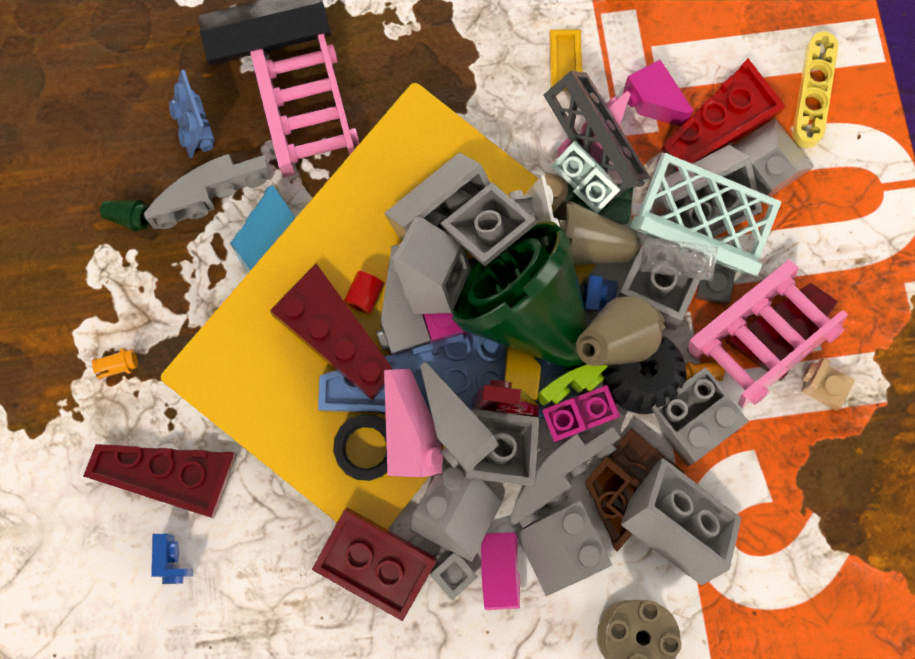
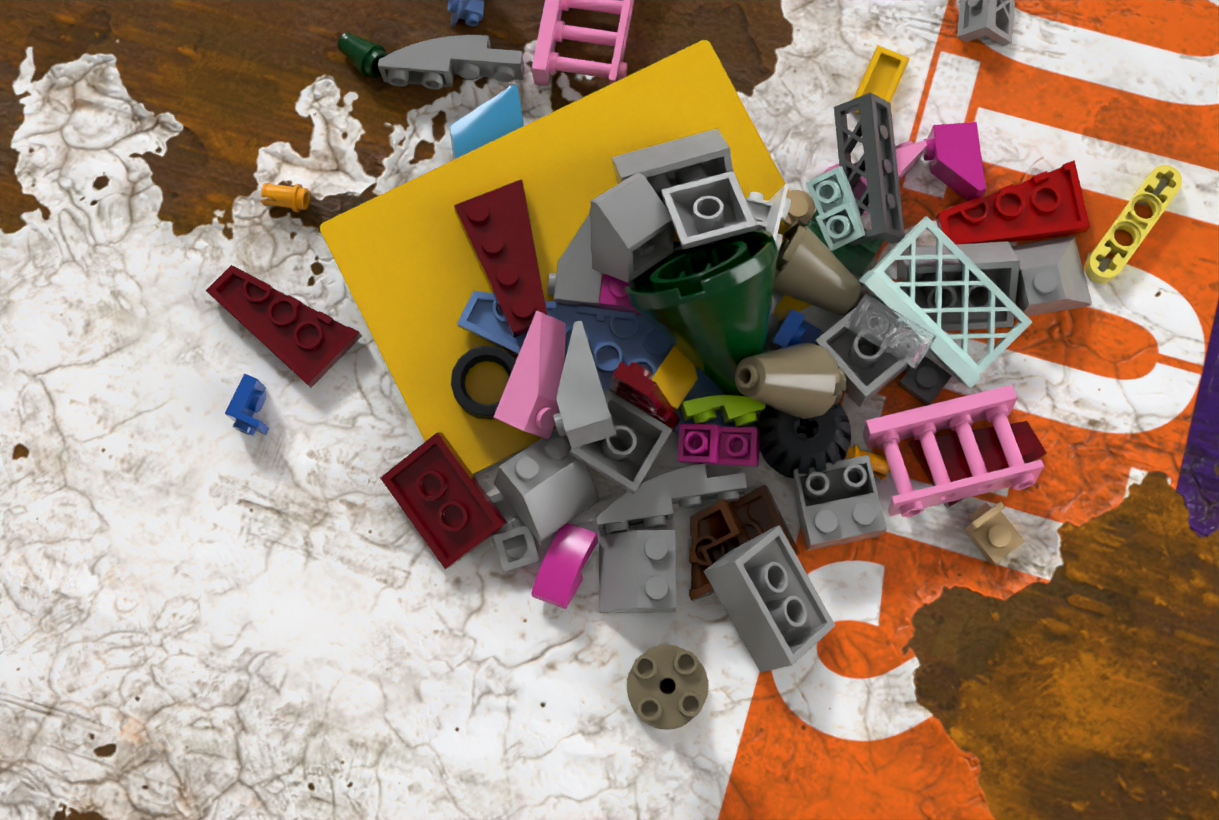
camera: 30 degrees right, 0 degrees up
red gear [344,271,385,314] -> none

